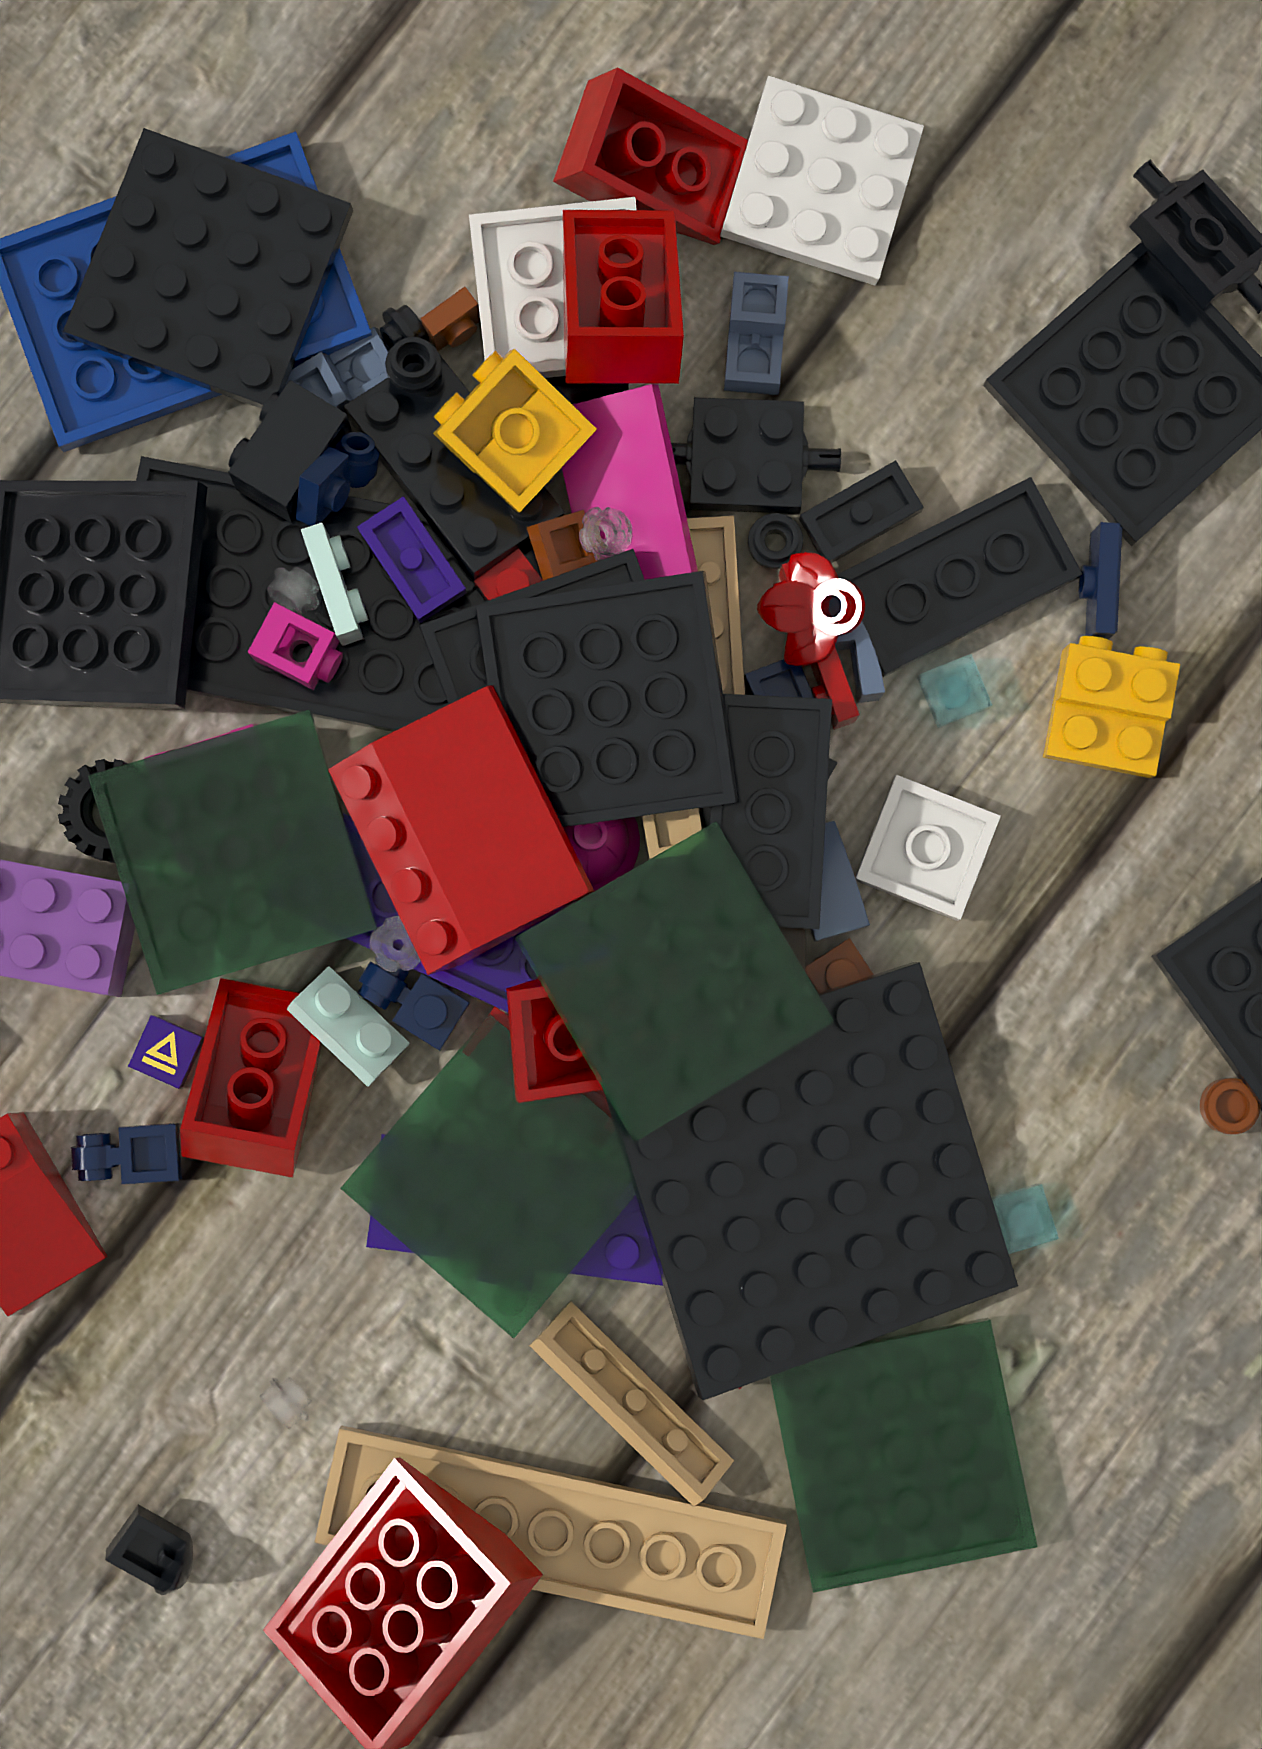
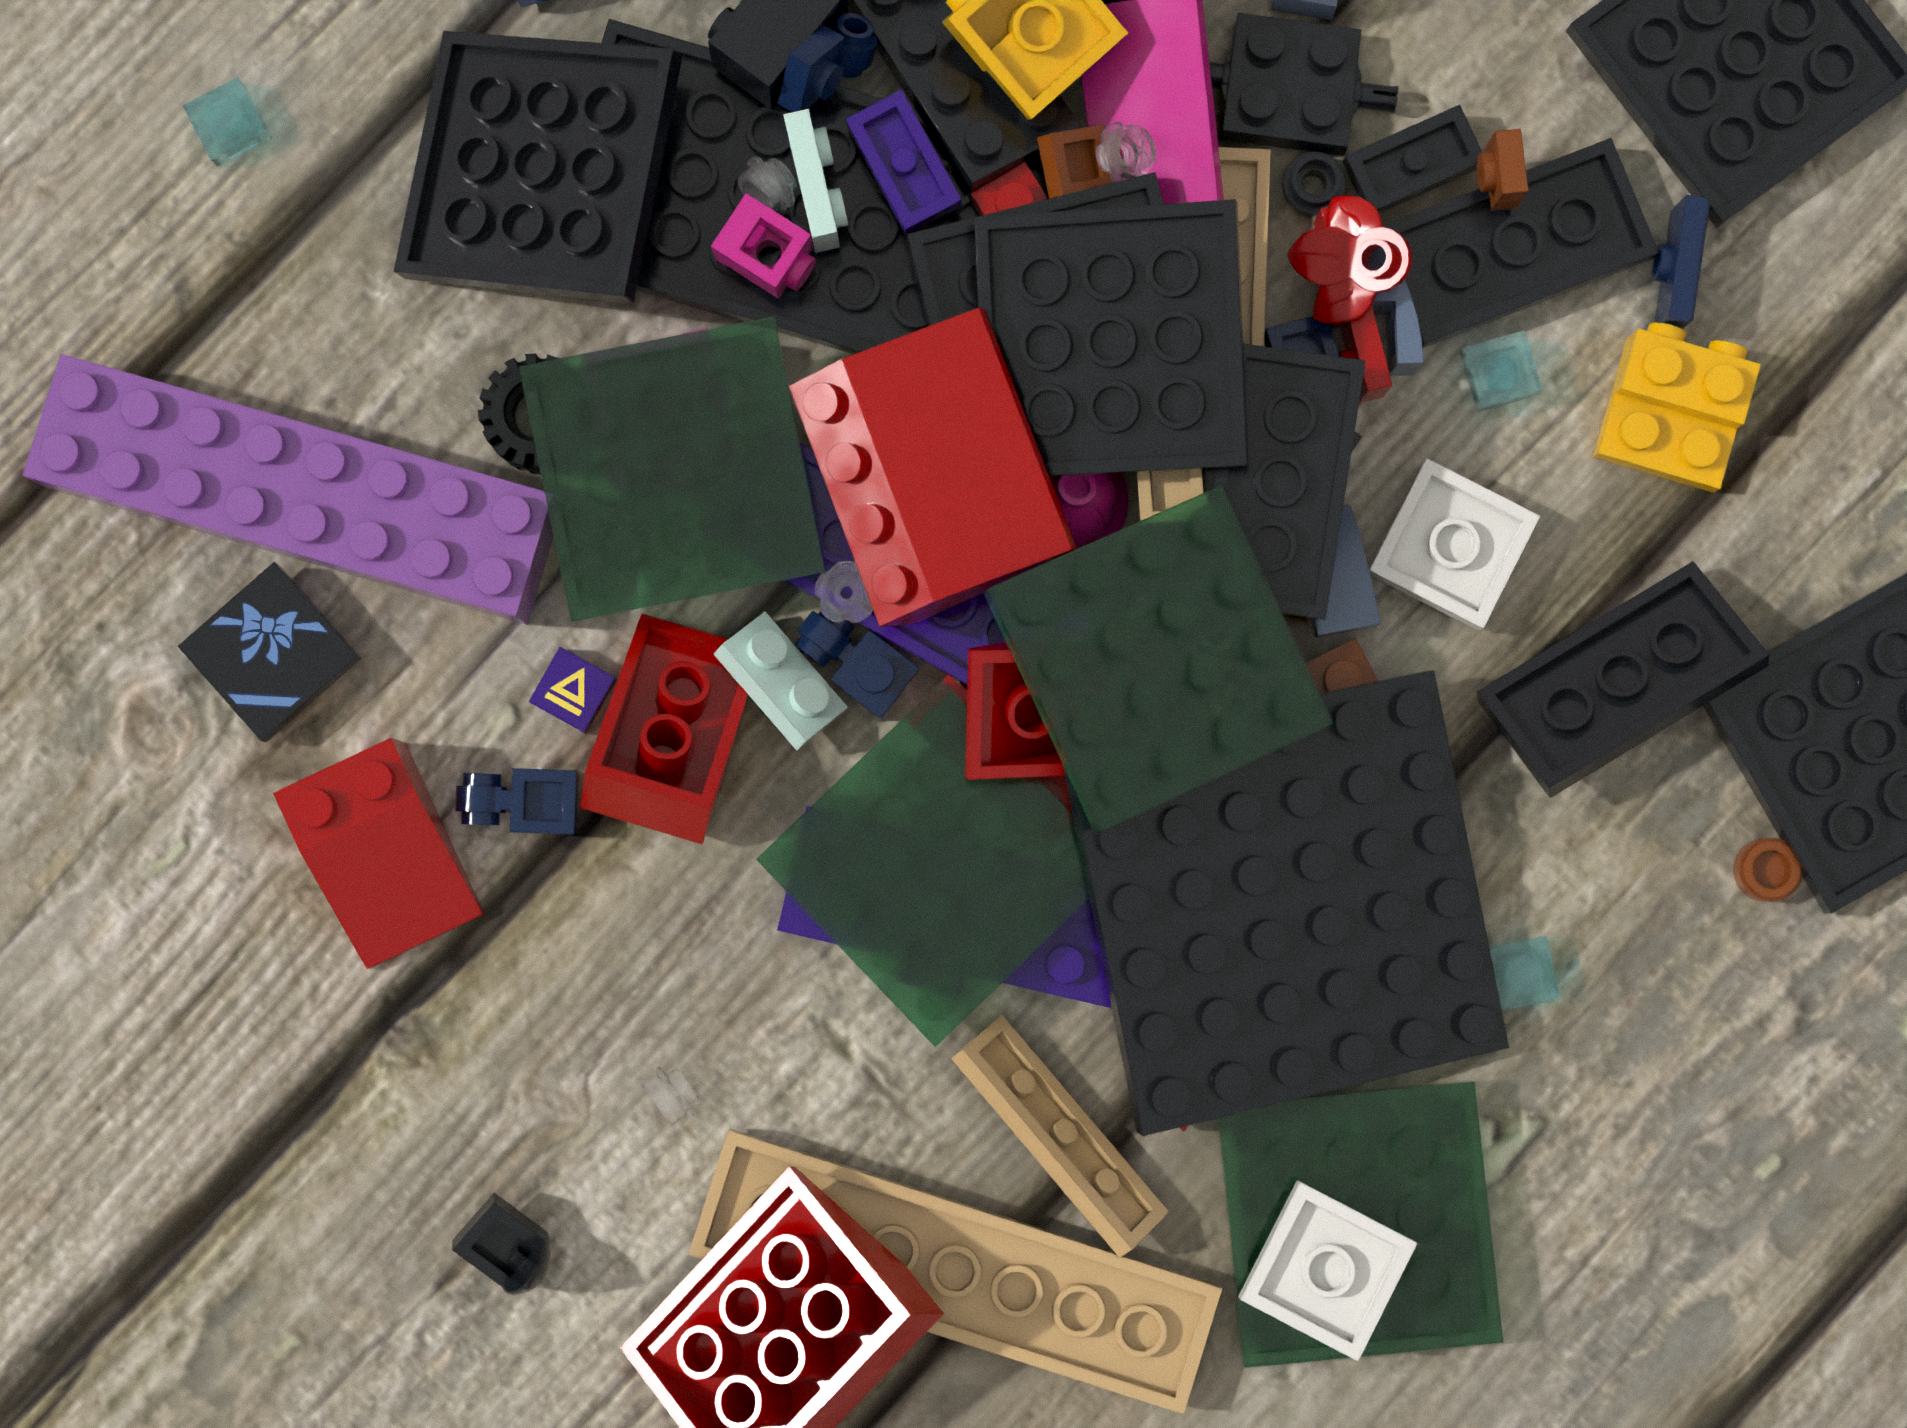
camera: 10 degrees right, 0 degrees up
none -> white plate [1238,1180,1417,1361]
none -> dark orange plate [1477,129,1528,211]
none -> black plate [1477,561,1770,798]

